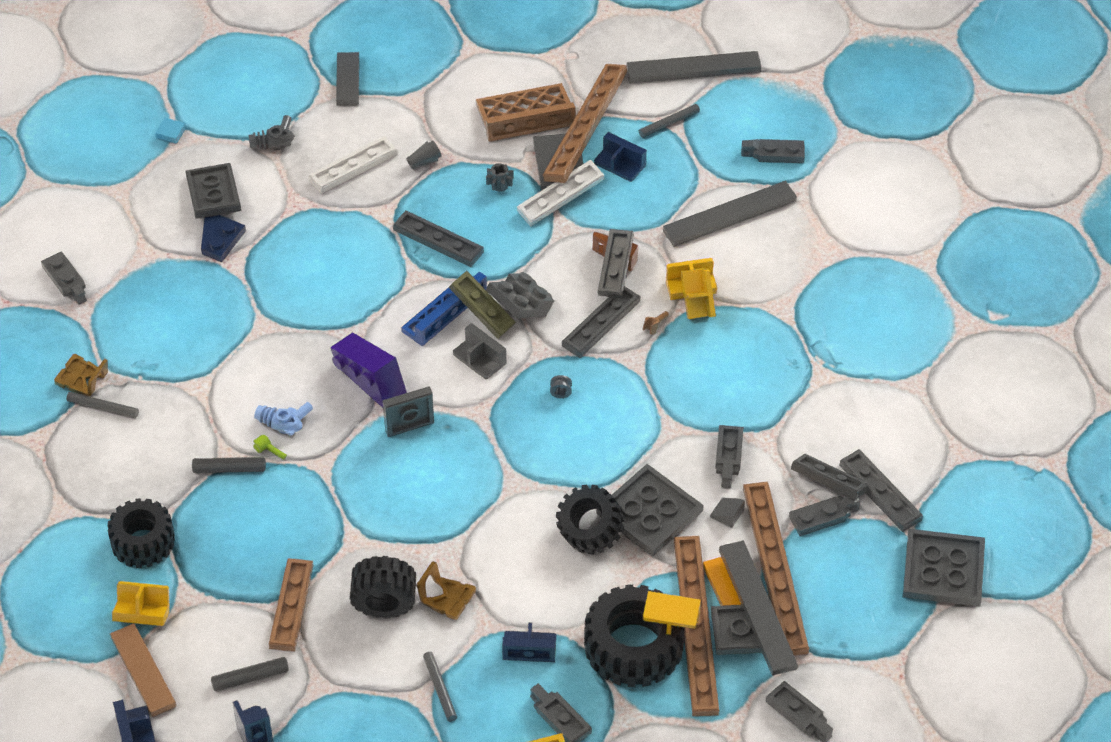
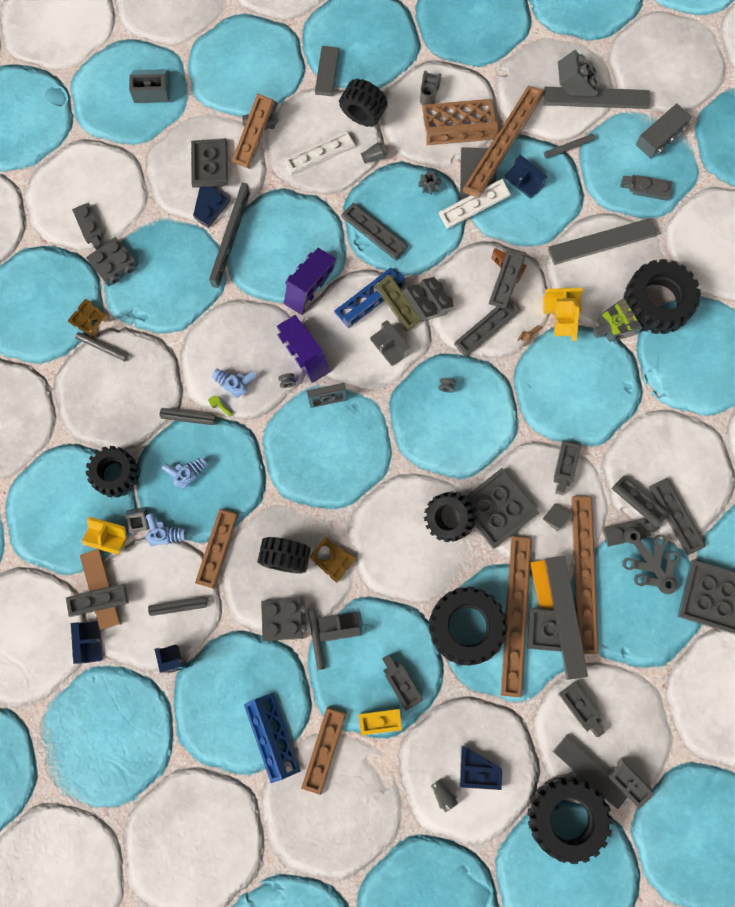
camera: 10 degrees right, 25 degrees up
medium azure tile [155,118,186,144] -> none
dark blue panel [502,622,557,662] -> none
yellow panel [643,591,701,635] -> none
none -> dark grey tile [65,584,129,617]
none -> dark grey plate [86,237,138,287]
none -> dark grey slope [125,507,149,533]
none -> dark grey slope [129,69,169,103]
none -> light blue piece [145,513,186,546]
none -> light blue piece [162,456,208,490]
none -> dark grey tile [209,182,250,288]
none -> medium nougat tile [232,93,275,169]
none -> dark grey plate [261,598,306,641]
none -> dark grey bush [278,373,296,388]
none -> dark purple wedge [284,248,336,315]
none -> dark grey panel [318,612,360,642]
none -> black tyre [339,79,388,127]
none -> dark grey piece [420,70,442,105]
none -> dark grey slope [558,50,598,96]
none -> torso [592,298,642,342]
none -> dark grey plant [622,528,679,594]
none -> black tyre [623,259,701,334]
none -> dark grey brick [636,103,692,159]

